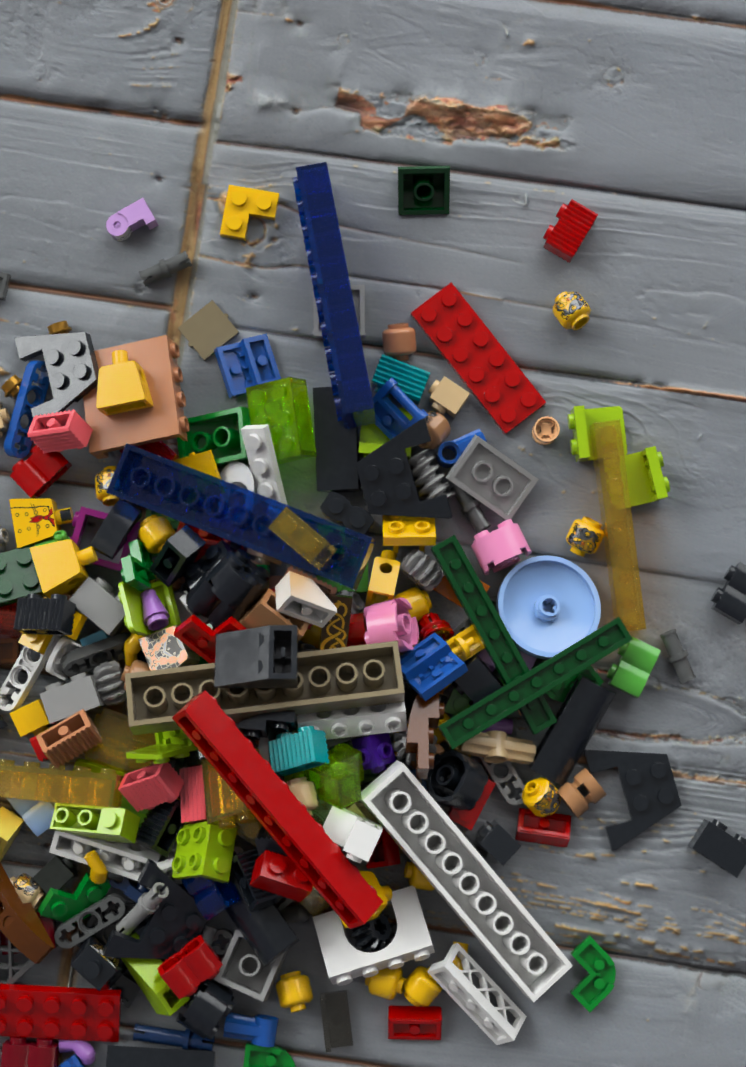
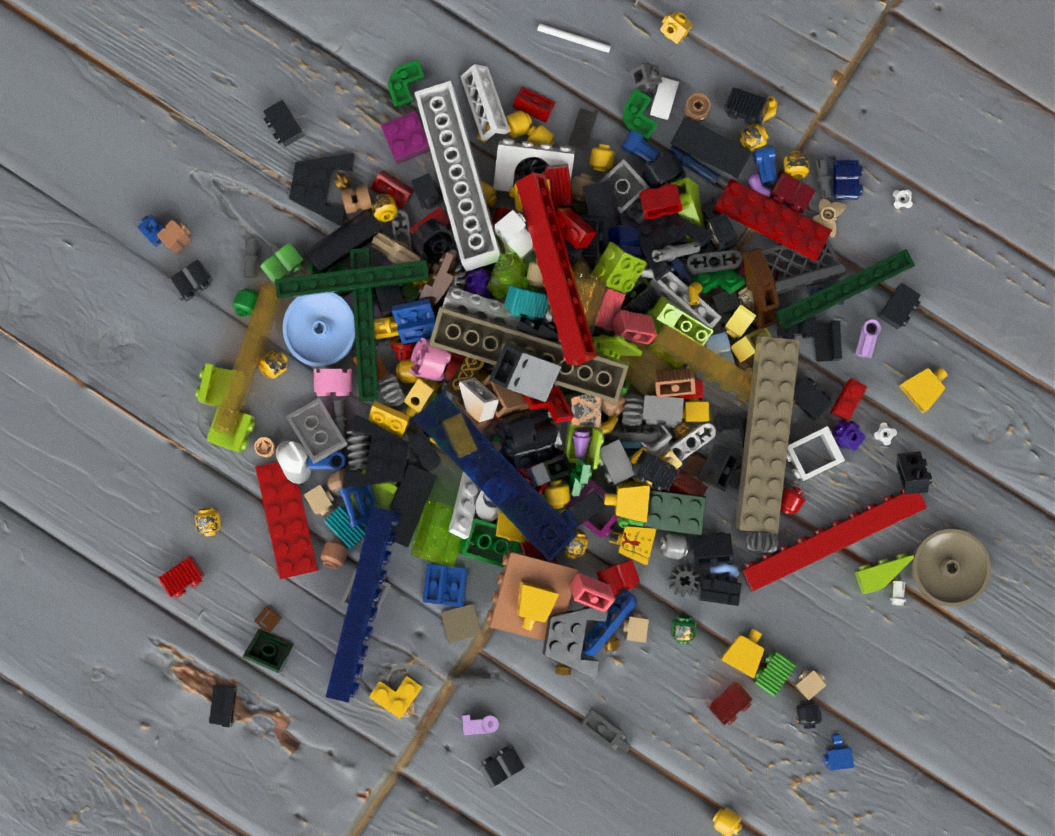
camera: 155 degrees left, 0 degrees up
none -> black panel [209,685,237,728]
none -> green head [232,288,260,318]
none -> reddish brown tile [254,606,282,633]
none -> white piece [276,441,312,484]
none -> pearl gold plate [334,172,351,190]
none -> magenta brick [381,111,431,164]
none -> black brick [480,746,525,788]
none -> red brick [542,164,573,207]
none -> tan head [571,173,596,202]
none -> pearl gold plate [672,422,690,439]
none -> light yellow slope [723,305,756,339]

